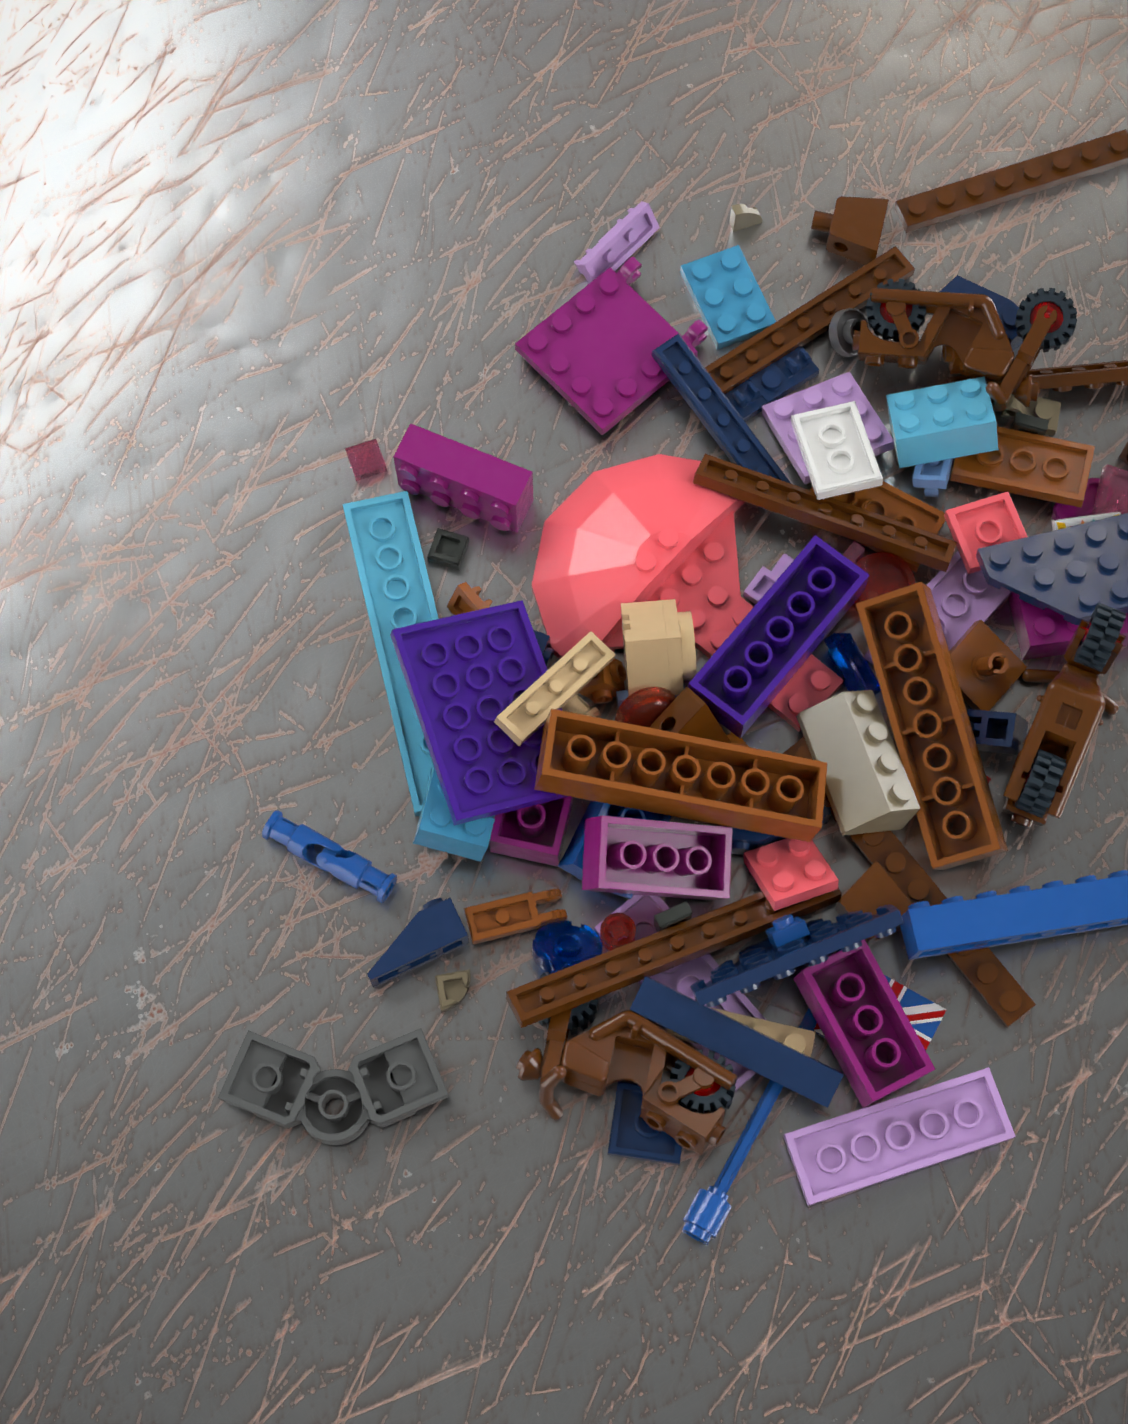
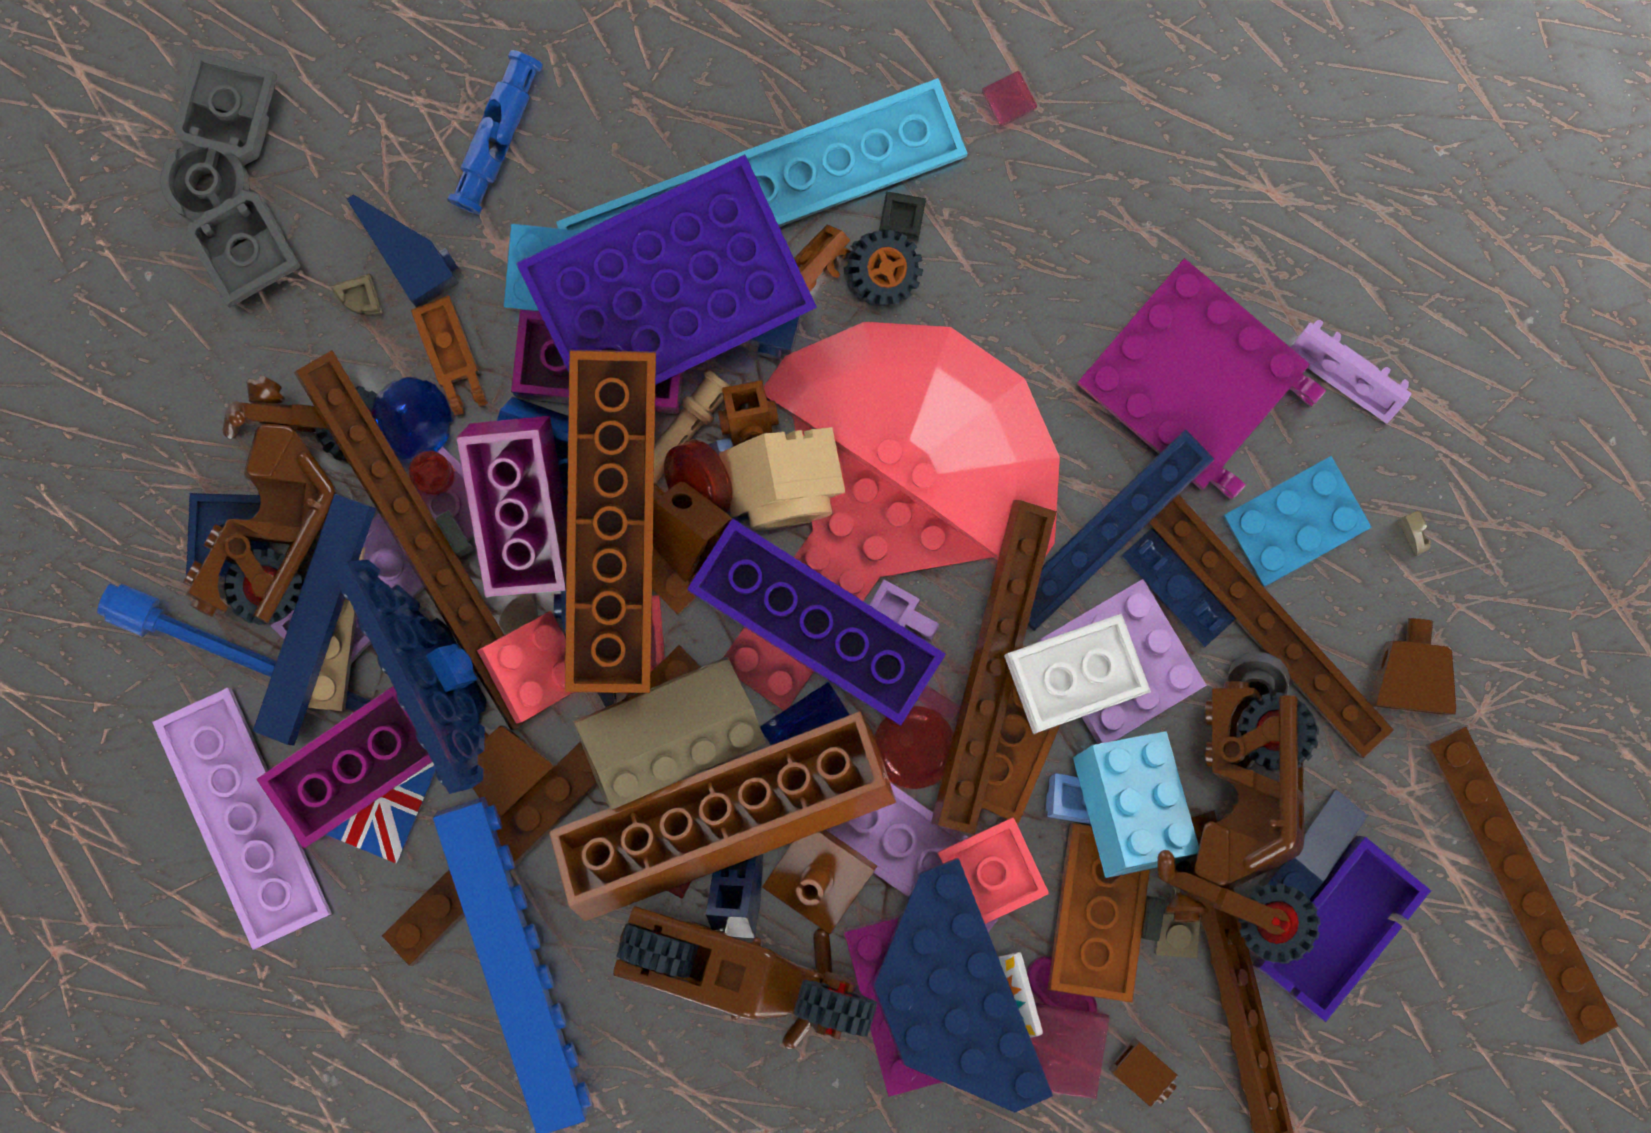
camera: 85 degrees right, 15 degrees up
magenta brick [393,423,534,533] -> none
tan plate [494,631,616,746] -> none
none -> dark tan tile [499,593,538,635]
none -> black wheel [843,230,923,305]
none -> dark purple piece [1252,836,1432,1022]

